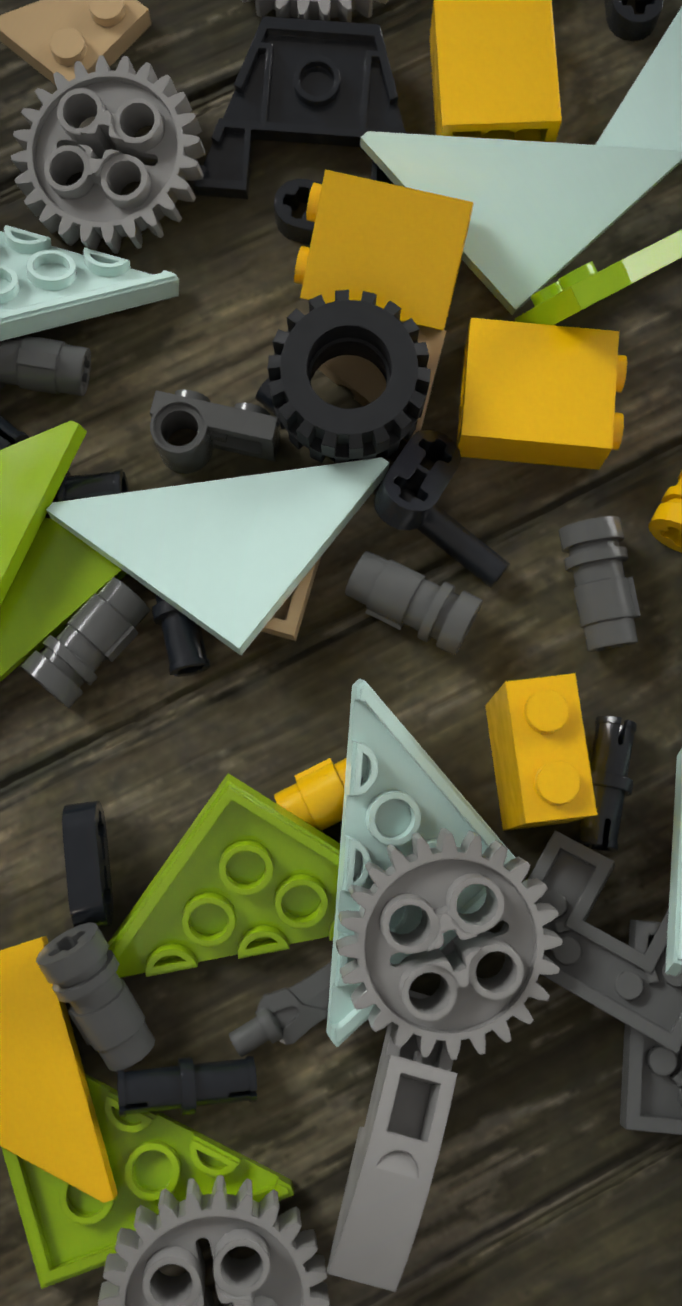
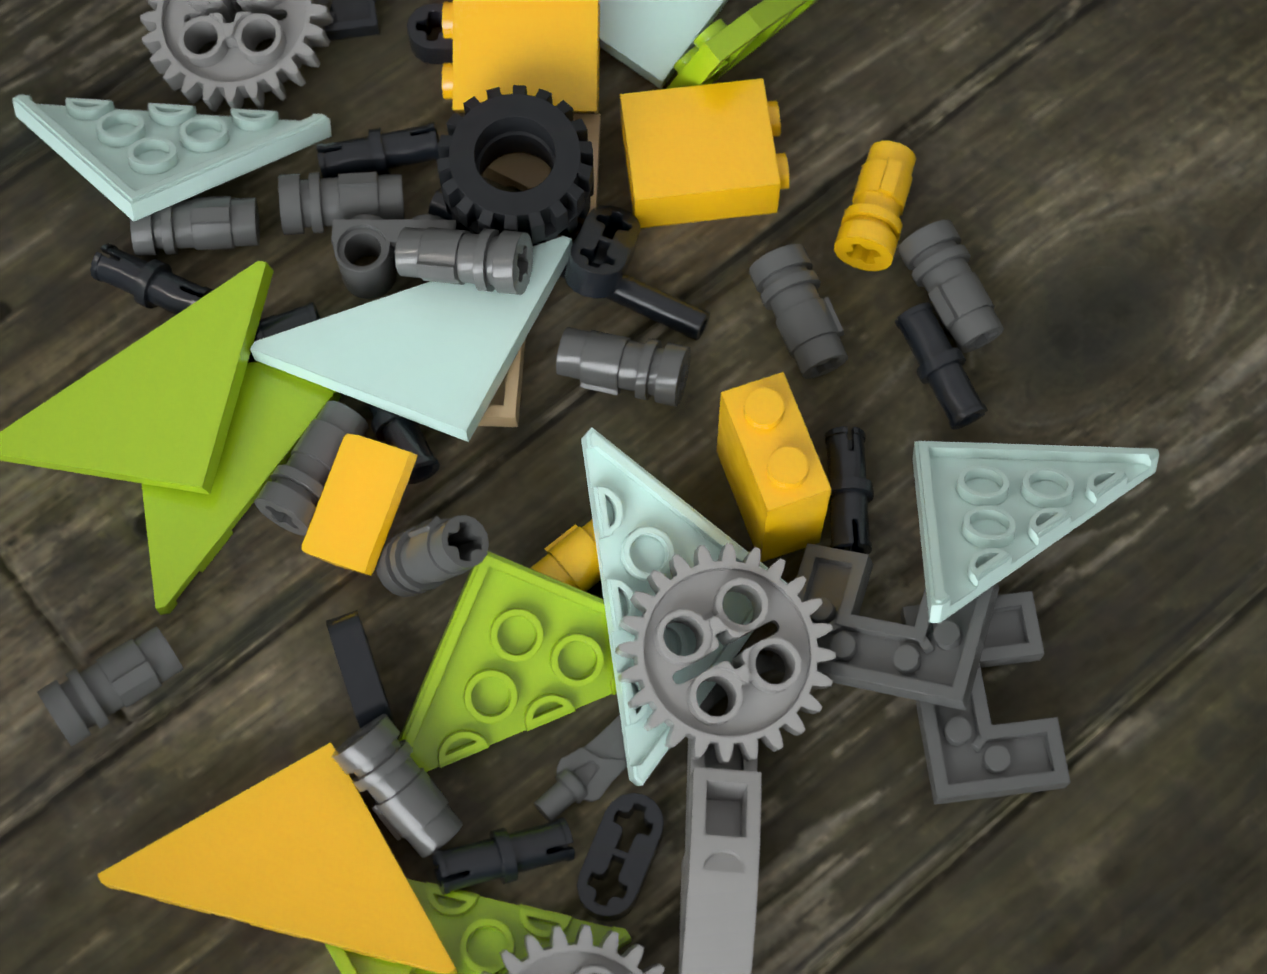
camera: 10 degrees left, 10 degrees down
none -> dark grey axle [278,172,405,235]
none -> yellow slope [302,433,417,576]
none -> black pin [317,122,440,178]
none -> dark grey axle [376,515,489,597]
none -> dark grey axle [395,227,533,295]
none -> black beam [577,793,664,922]

